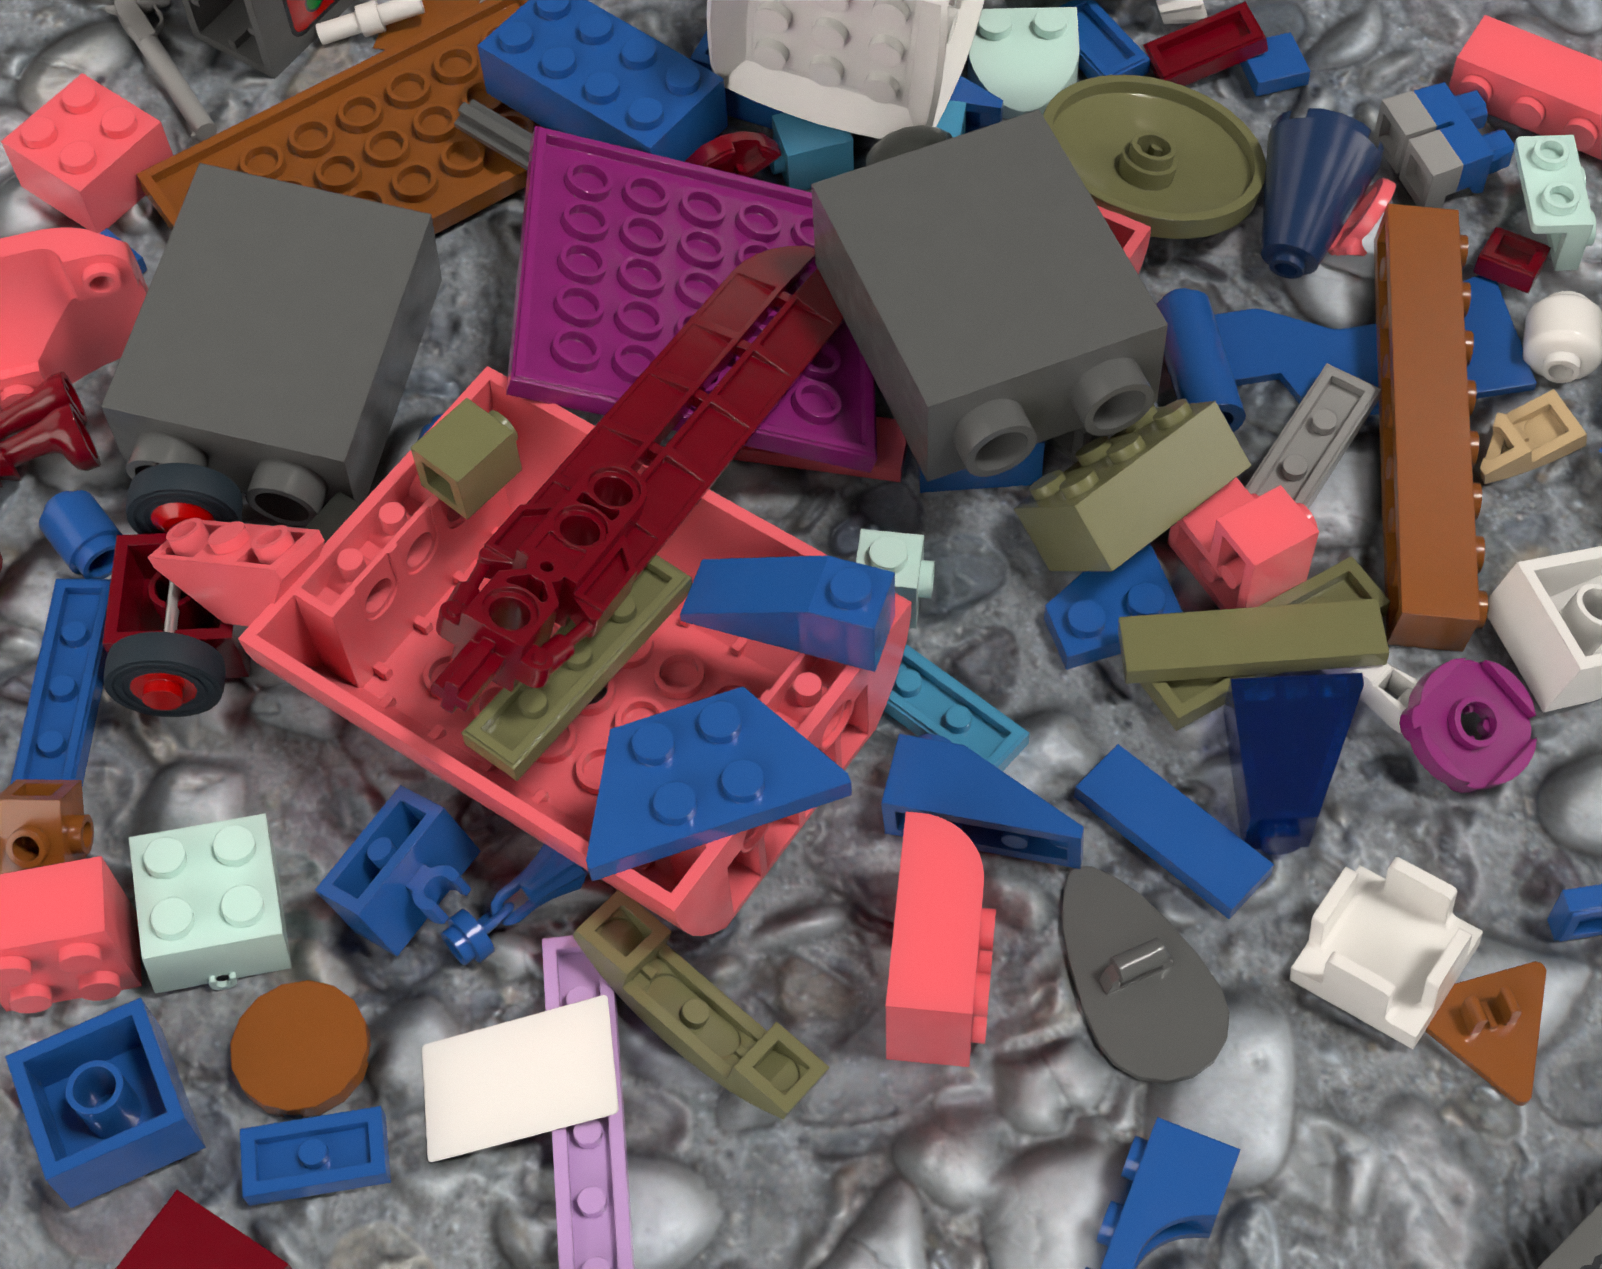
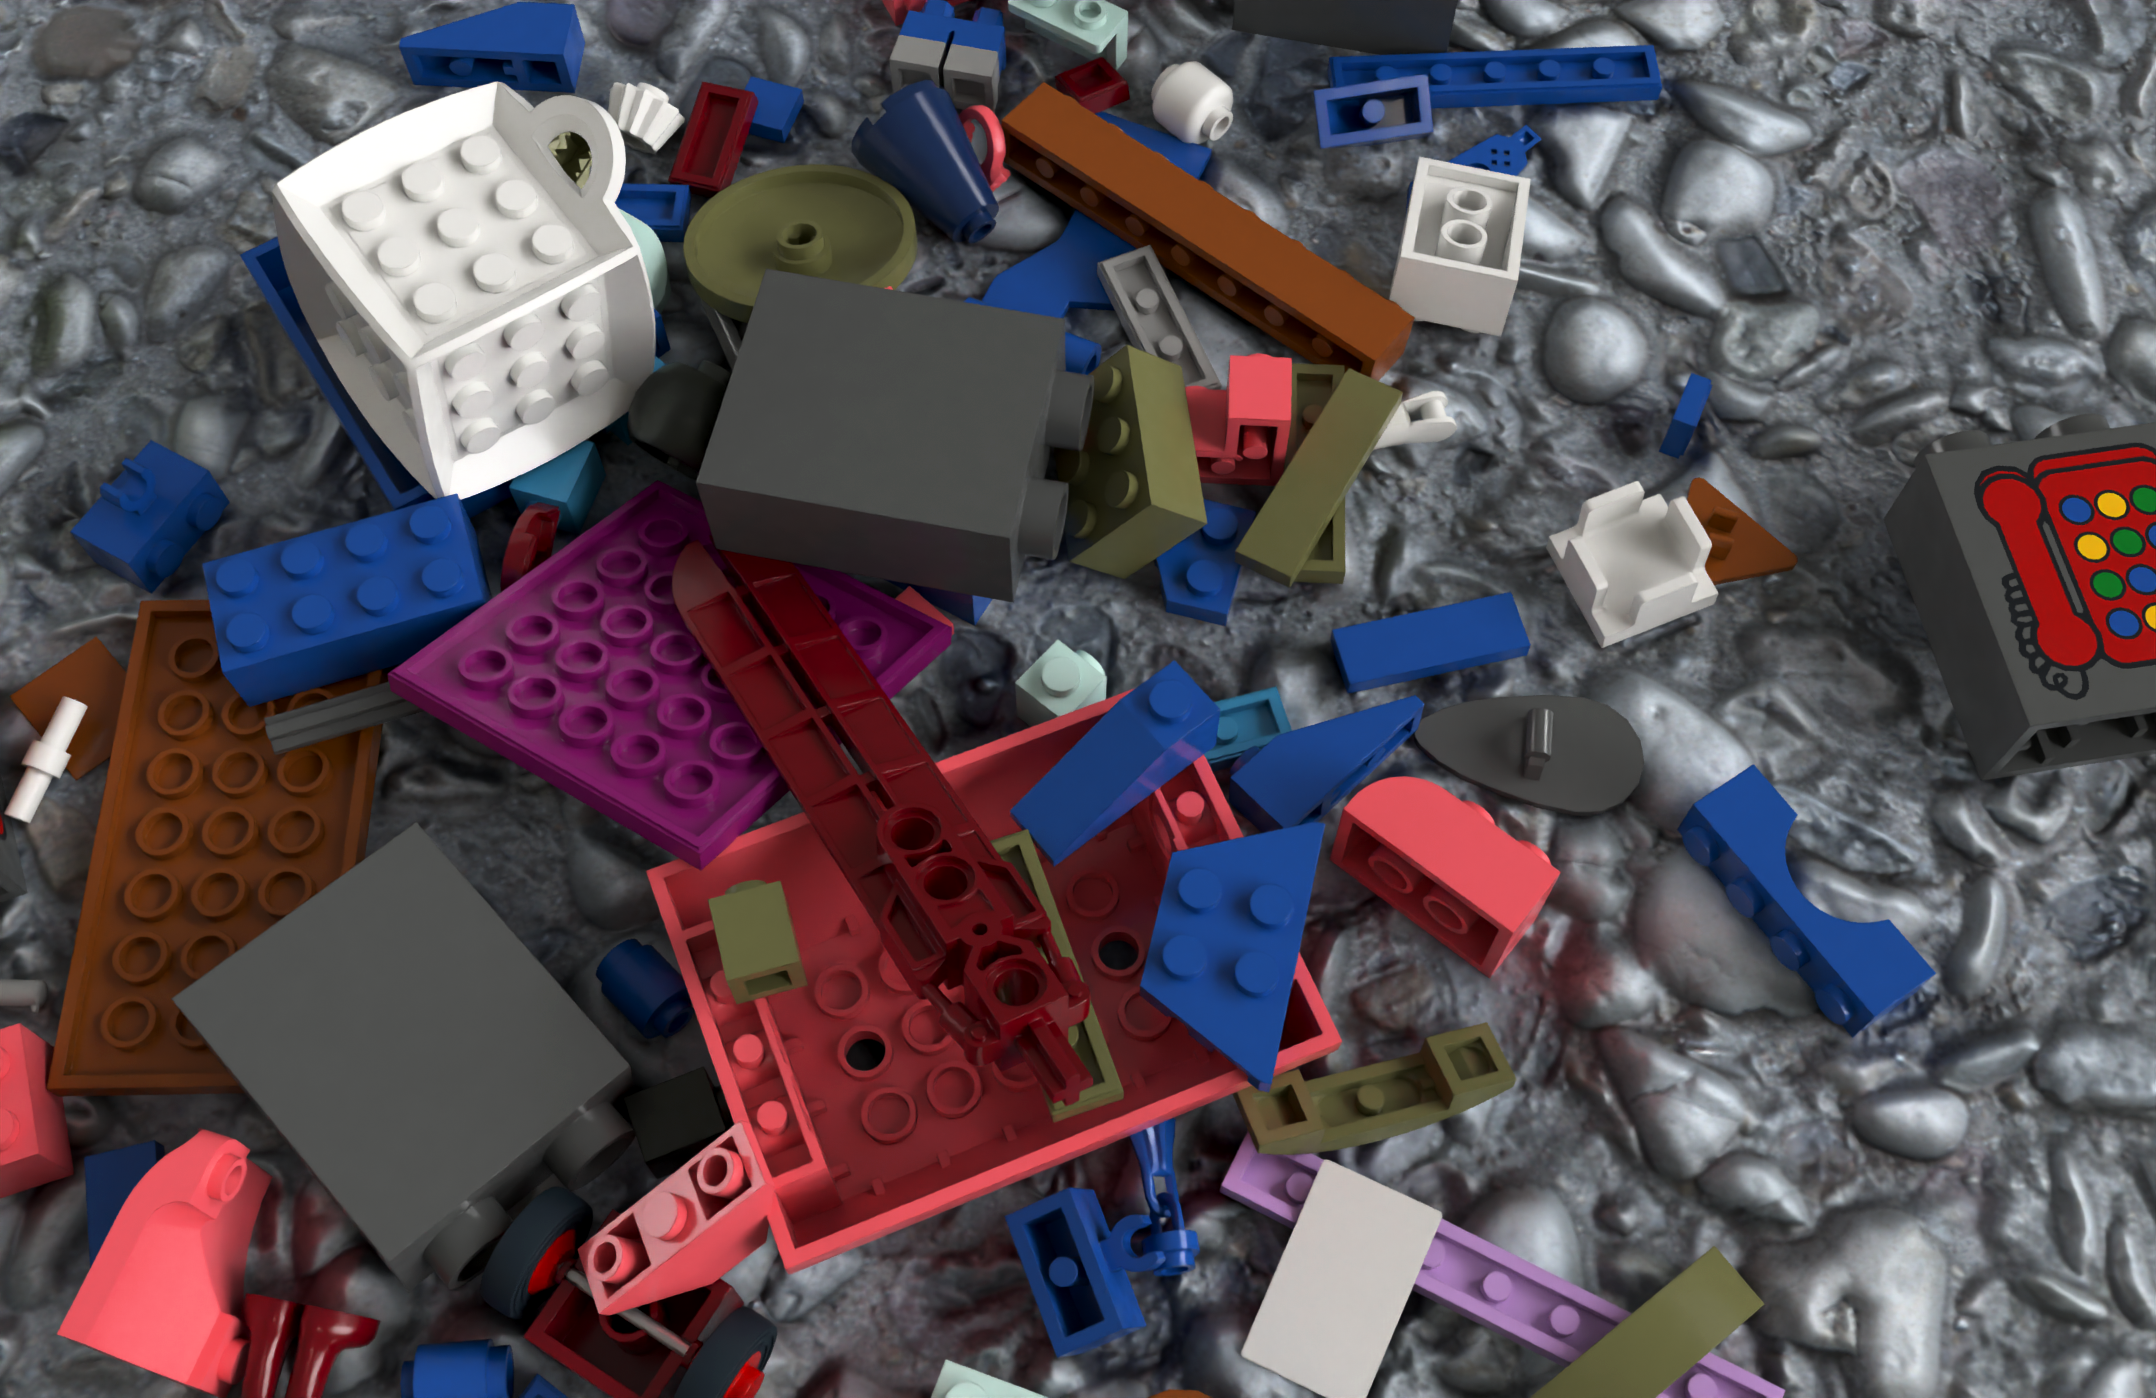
camera: 60 degrees left, 5 degrees up
clear blue slope [1223,673,1364,855] -> none
magenta plate [1399,658,1537,794] -> none
tan slope [1480,389,1587,484] -> none

